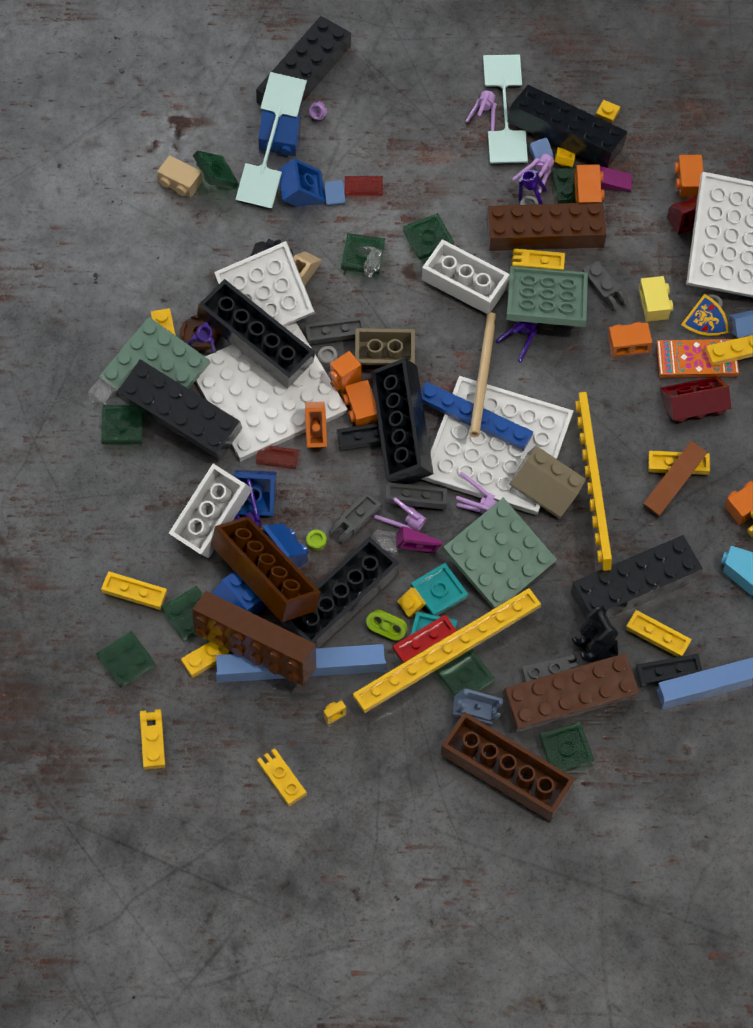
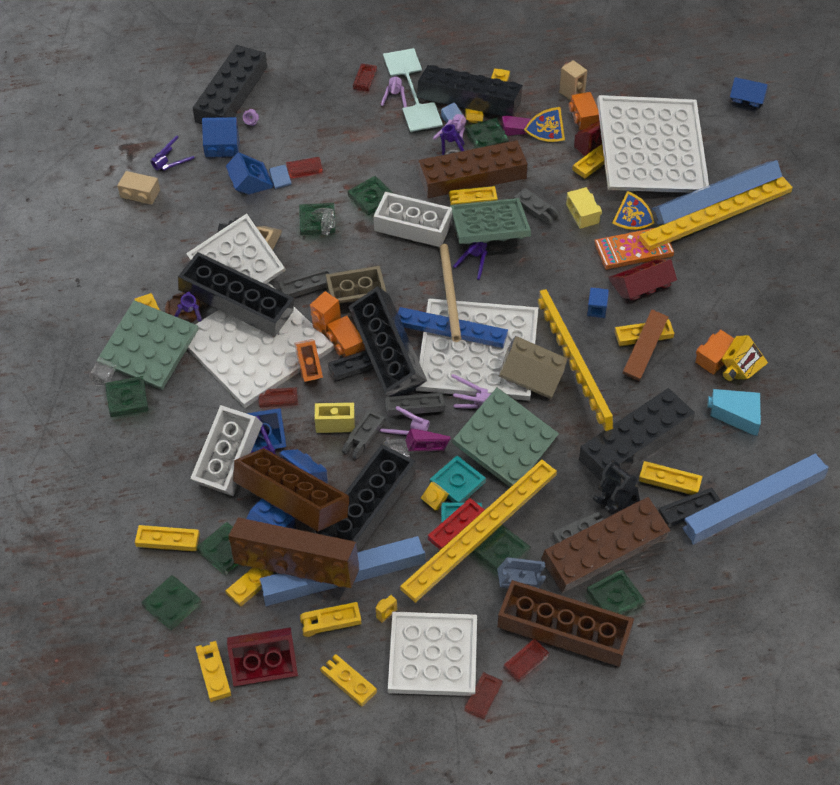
camera: 10 degrees left, 10 degrees down
black brick [117,359,242,460] -> none
clear green plate [193,150,239,189] -> none
light aqua hinge [235,72,307,209] -> none
lime tile [306,530,327,551] -> none
light grey tile [318,346,338,367] -> none
lime plate [366,610,408,640] -> none
orange brick [574,165,604,203] -> none
orange brick [607,322,653,357] -> none
none -> dark purple plant [150,136,195,171]
none -> dark red slope [227,627,298,686]
none -> yellow plate [300,602,362,637]
none -> light yellow brick [315,403,355,433]
none -> clear red tile [353,63,377,92]
none -> white plate [388,612,477,696]
none -> clear red tile [465,672,503,720]
none -> clear red tile [503,639,549,683]
none -> shield [524,107,565,142]
none -> tan brick [559,60,587,101]
none -> yellow hinge [572,144,605,179]
none -> blue brick [587,288,609,318]

